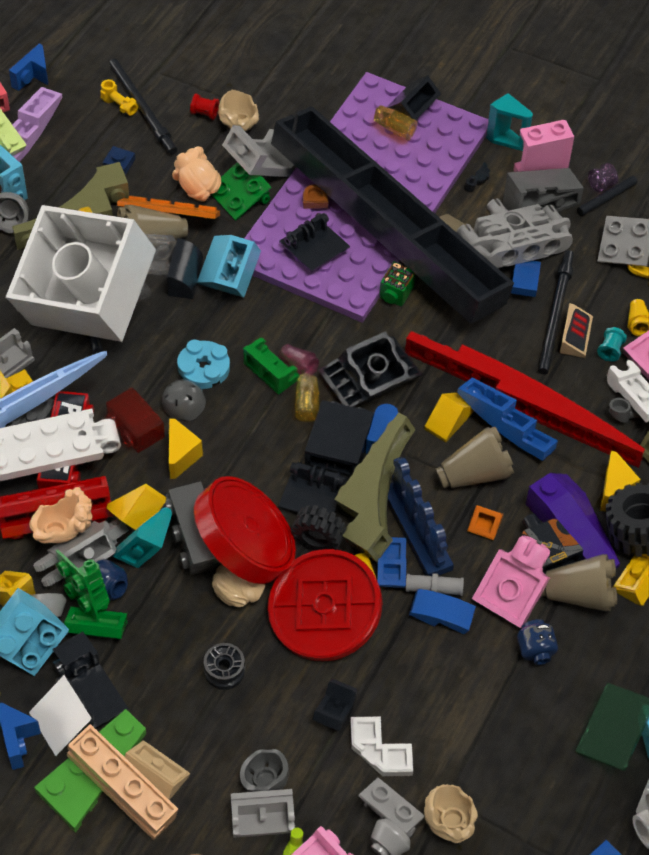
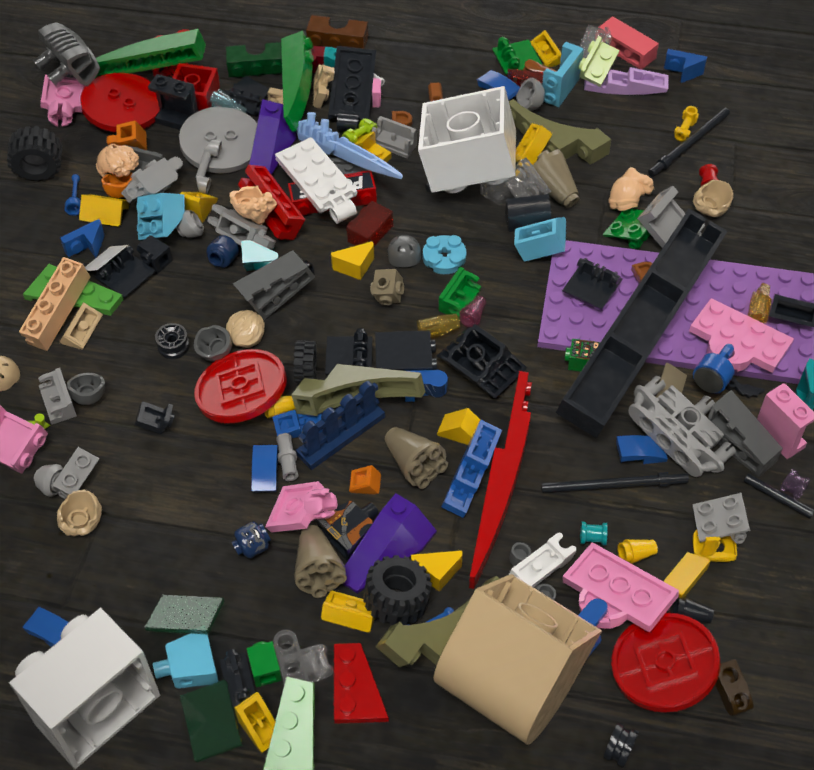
camera: 75 degrees right, 0 degrees up
green hinge [56,550,110,621] -> none
green piece [64,607,127,639] -> none
dark blue plate [103,146,136,175] -> none
yellow slope [107,484,166,530] -> none
orange windscreen [117,196,220,219] -> none
red brick [194,476,296,584] -> none
white tile [351,717,413,776] -> none
slope [560,303,593,358] -> none
none -> dark grey helmet [194,325,232,362]
none -> dark tan brick [370,269,404,305]
none -> bright pink plate [689,298,794,393]

